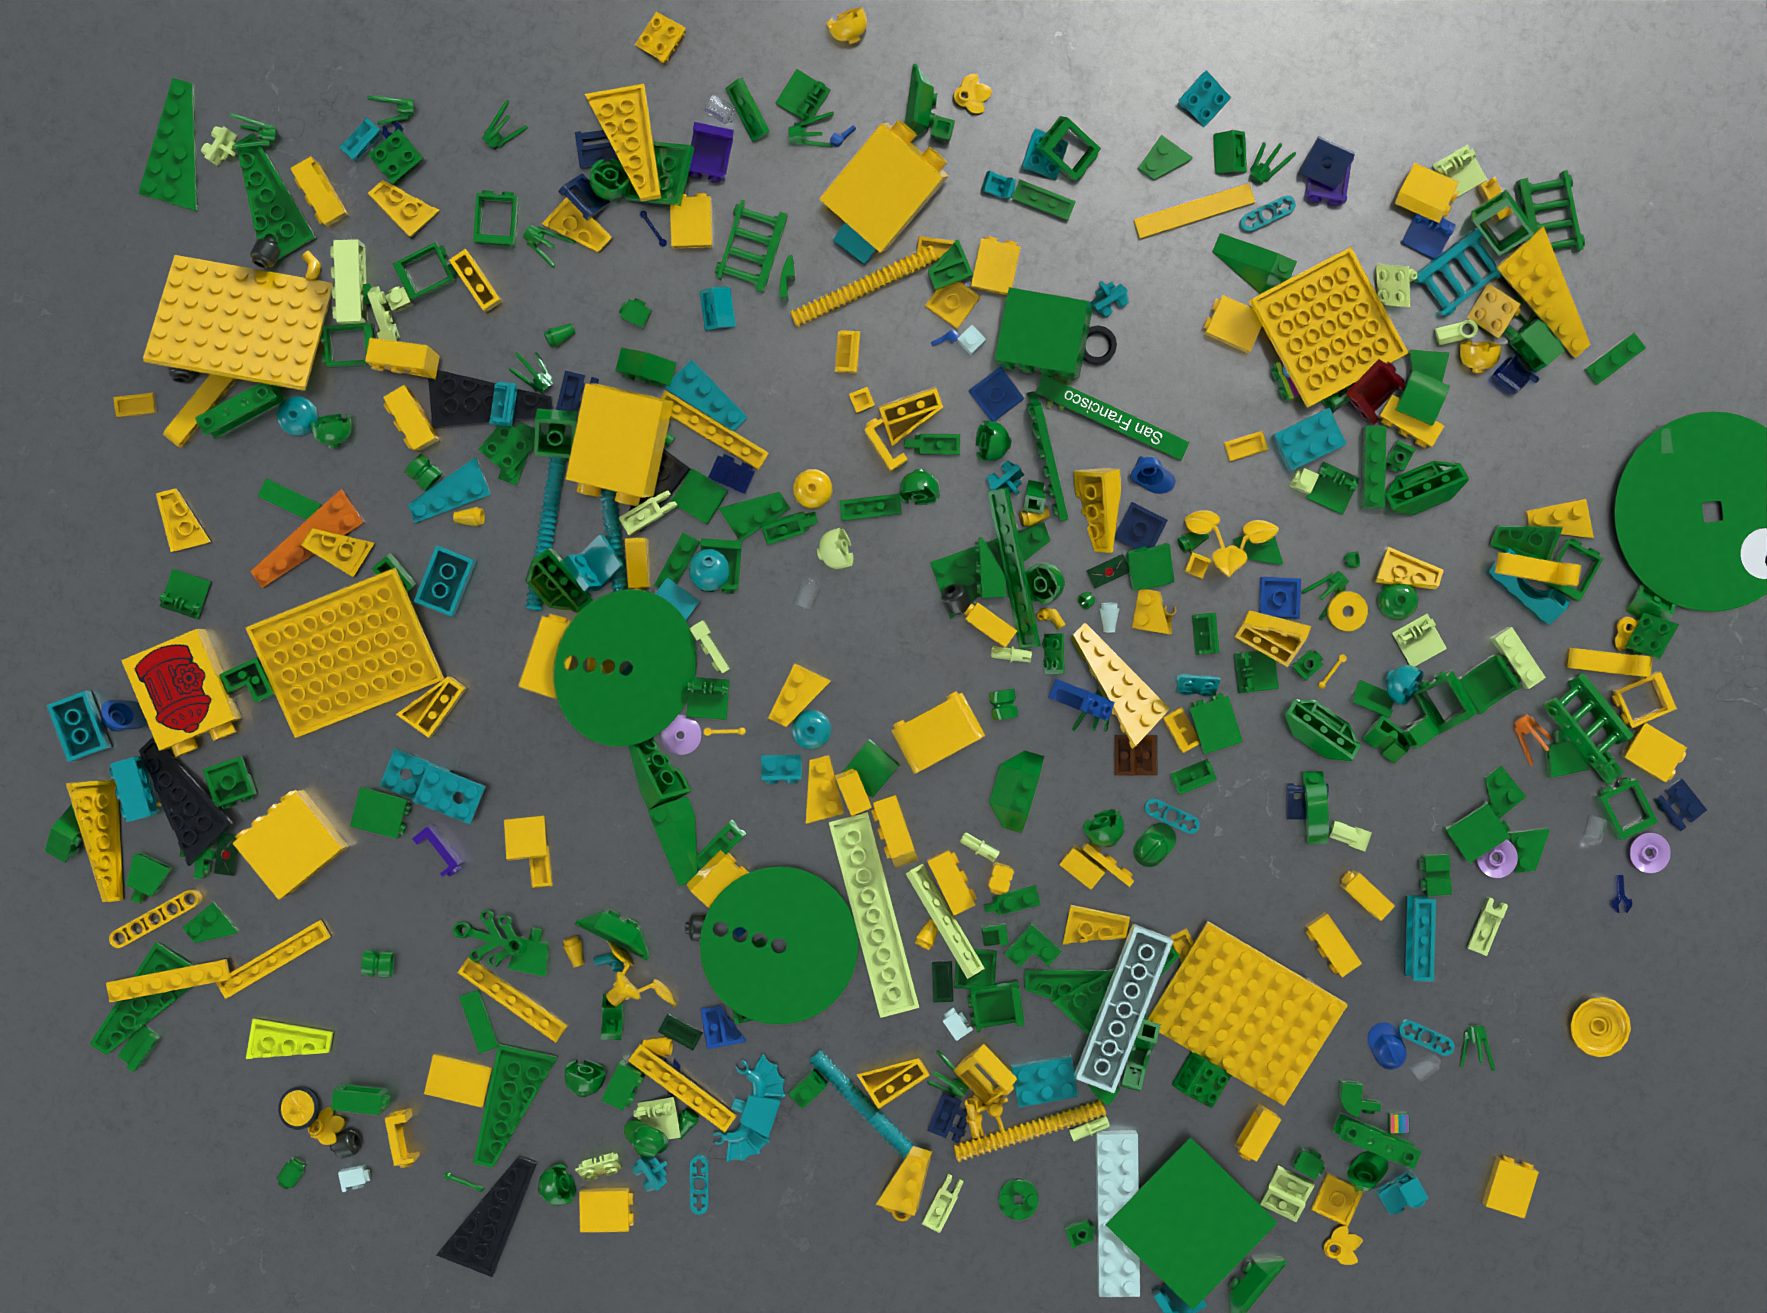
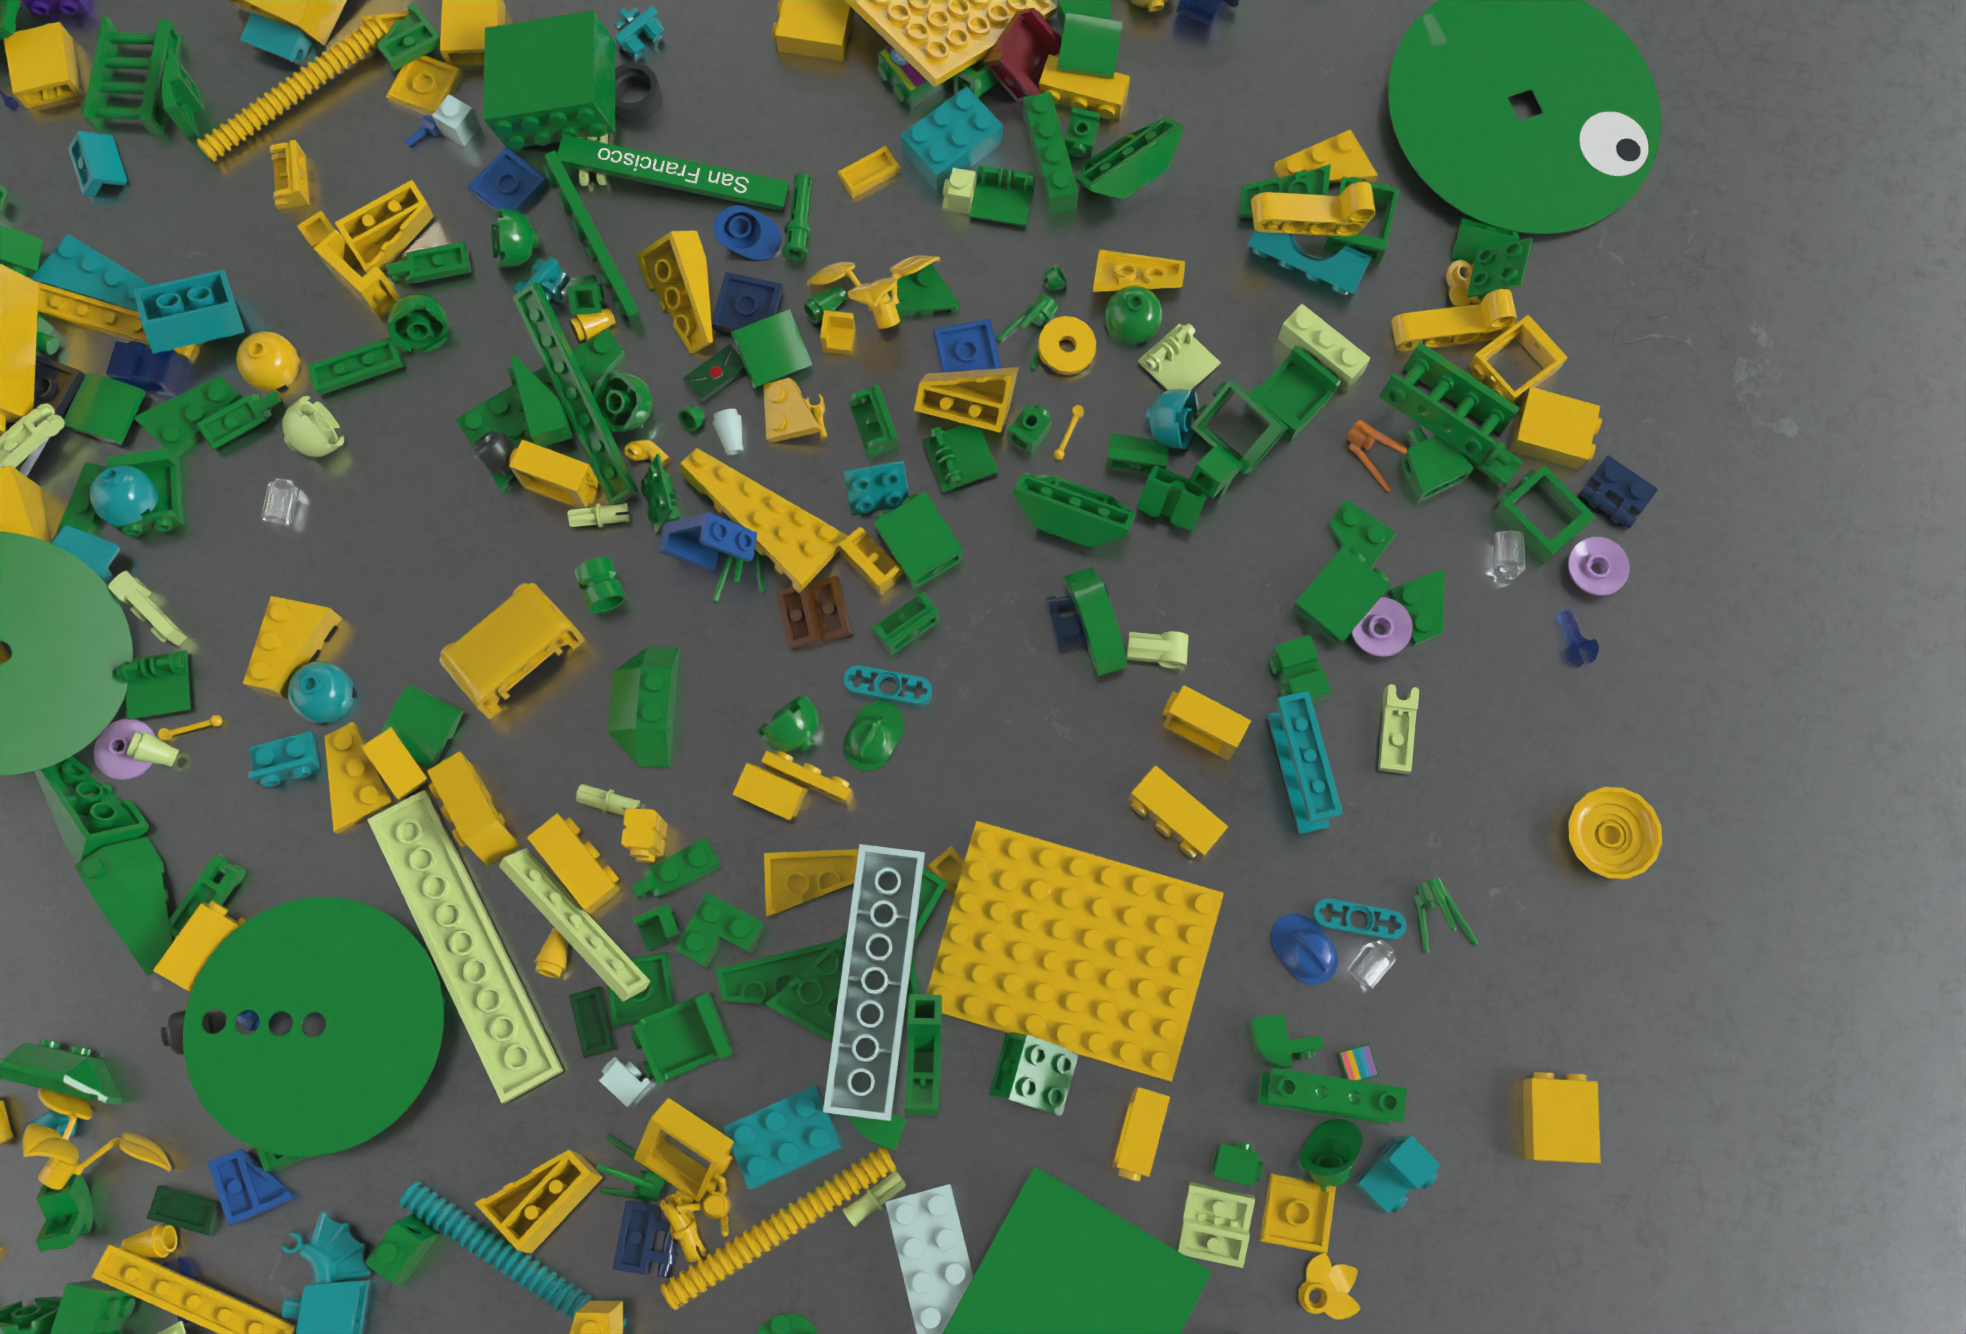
camera: 15 degrees left, 15 degrees down
none -> yellowish green cone [126,731,179,767]
none -> teal brick [133,269,245,353]
none -> green pin [782,173,813,261]

